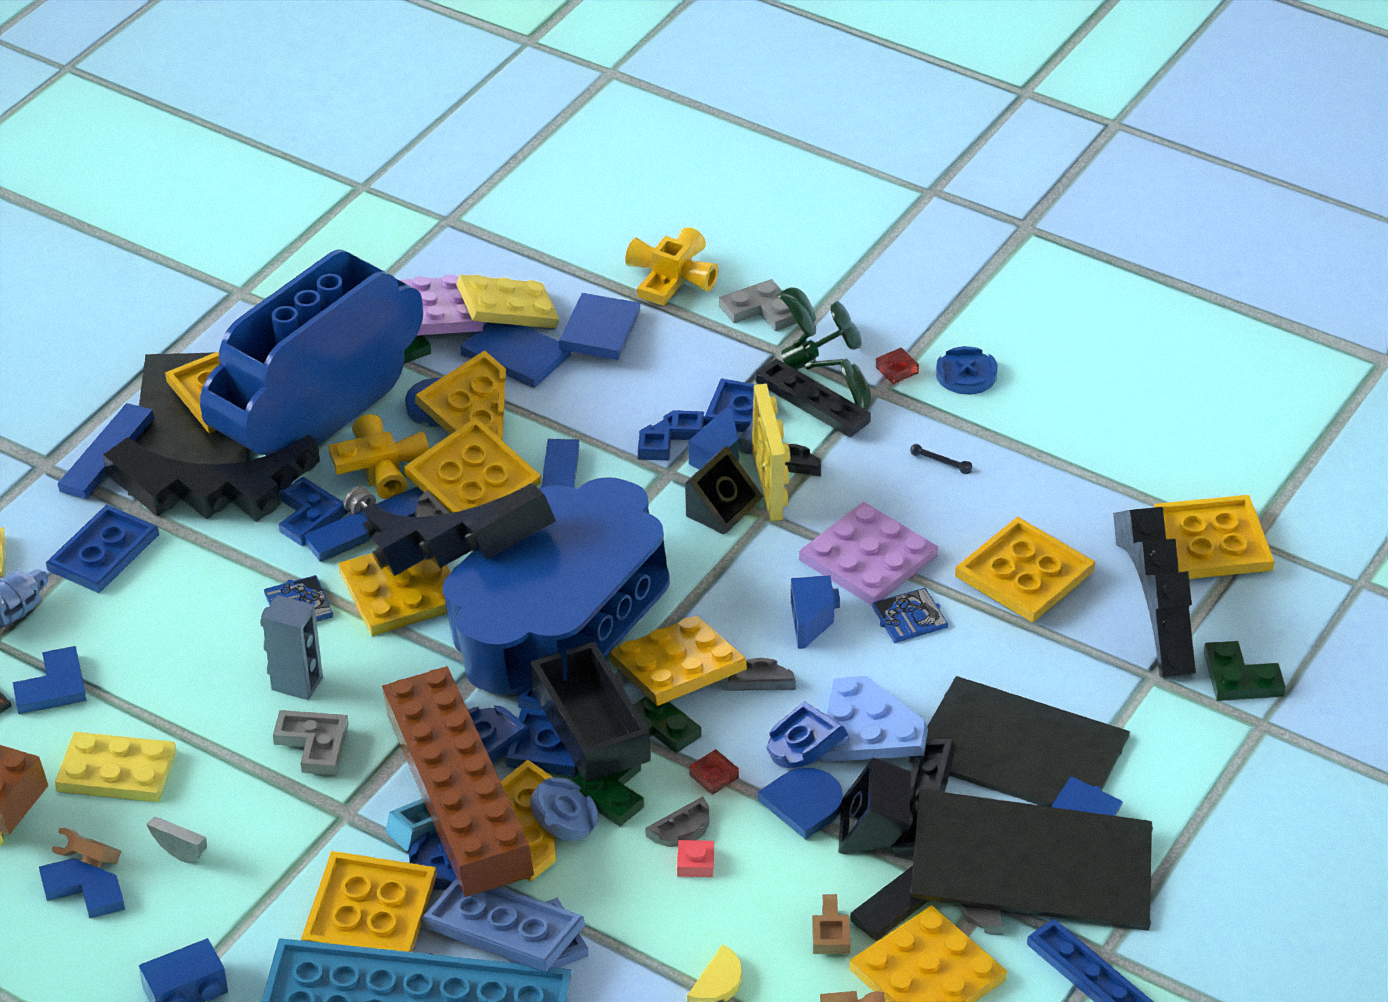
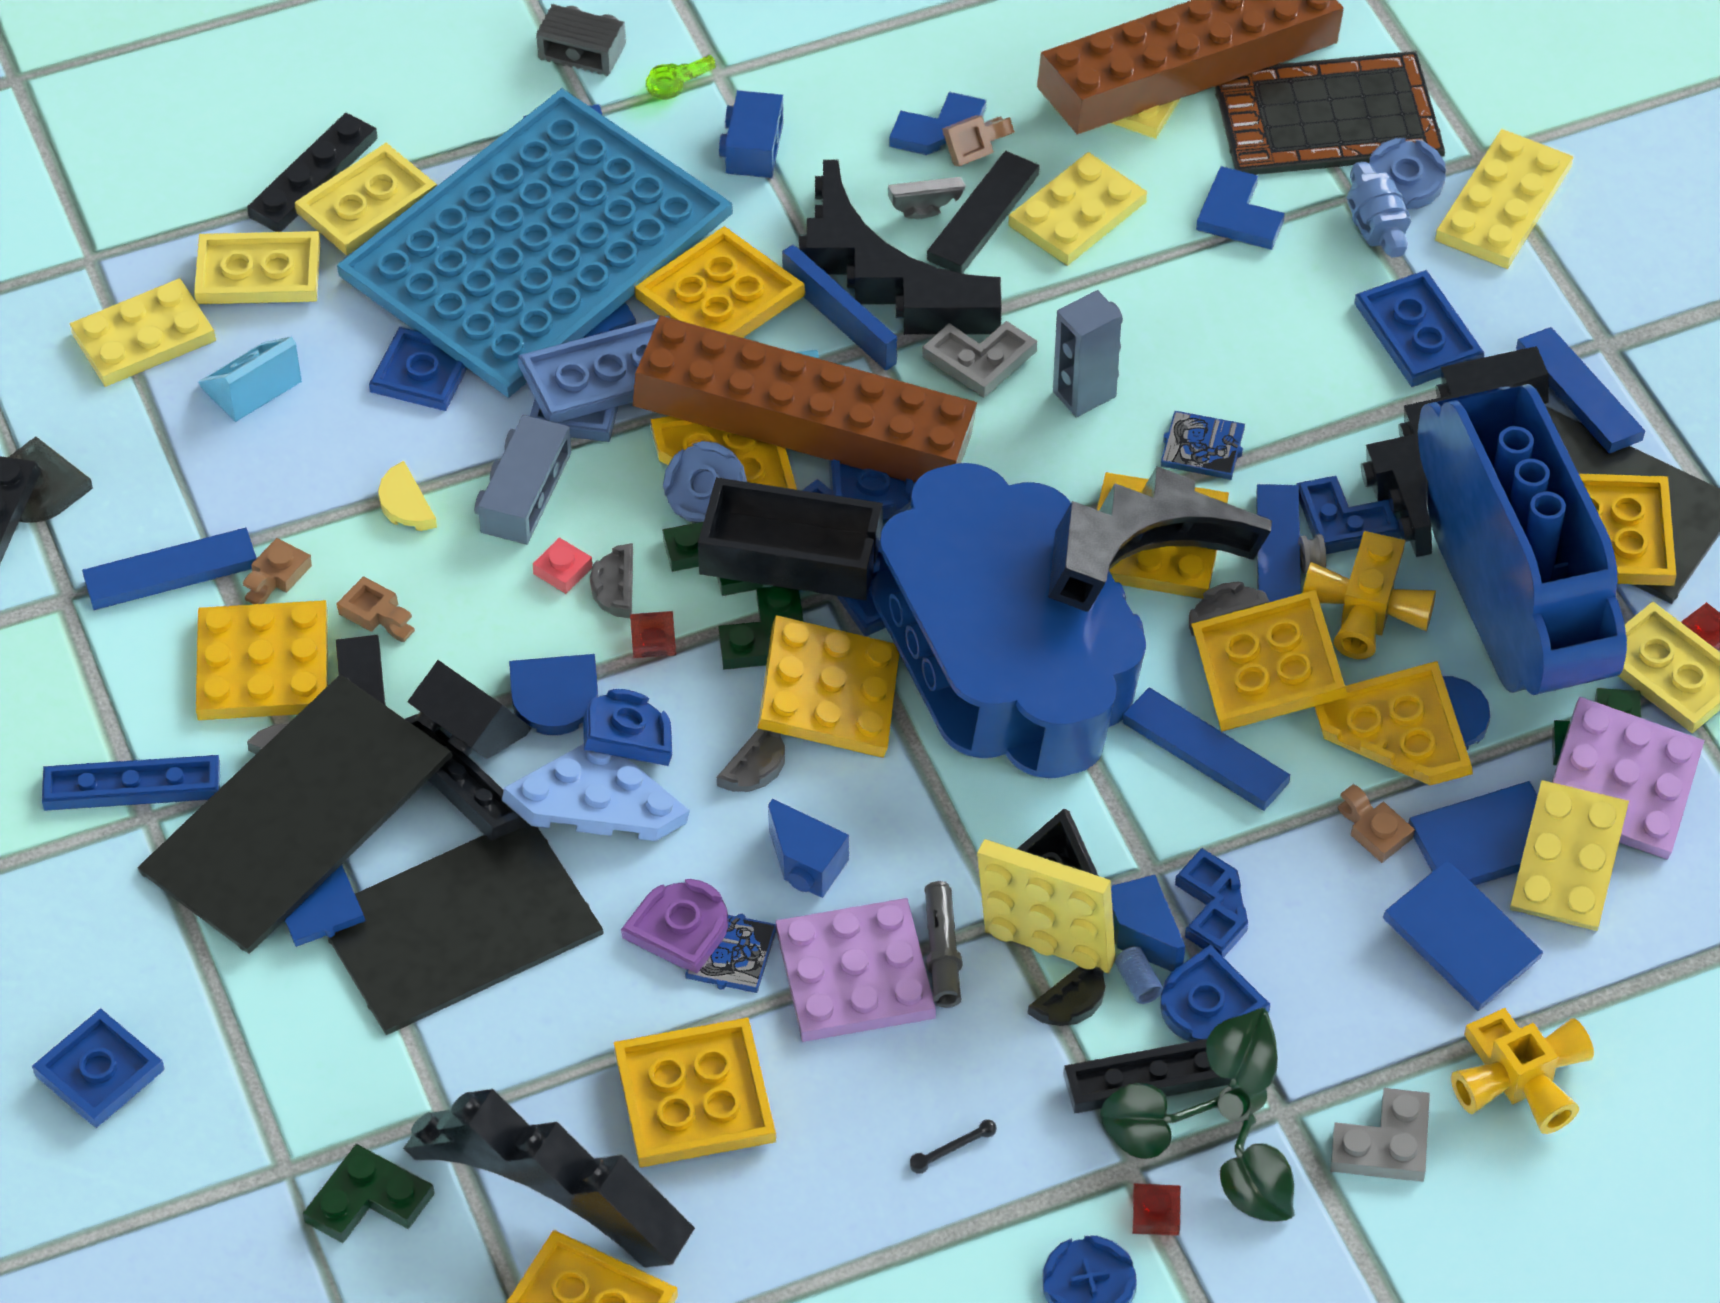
camera: 125 degrees right, 10 degrees up
none -> blue plate [32,1008,165,1128]
none -> sand blue brick [474,415,572,545]
none -> medium lavender tile [621,879,729,974]
none -> blue tile [782,245,897,371]
none -> black arch [799,159,1002,335]
none -> dark grey pin [924,881,963,1008]
none -> black tile [927,150,1040,273]
none -> medium nougat plate [1338,784,1415,863]

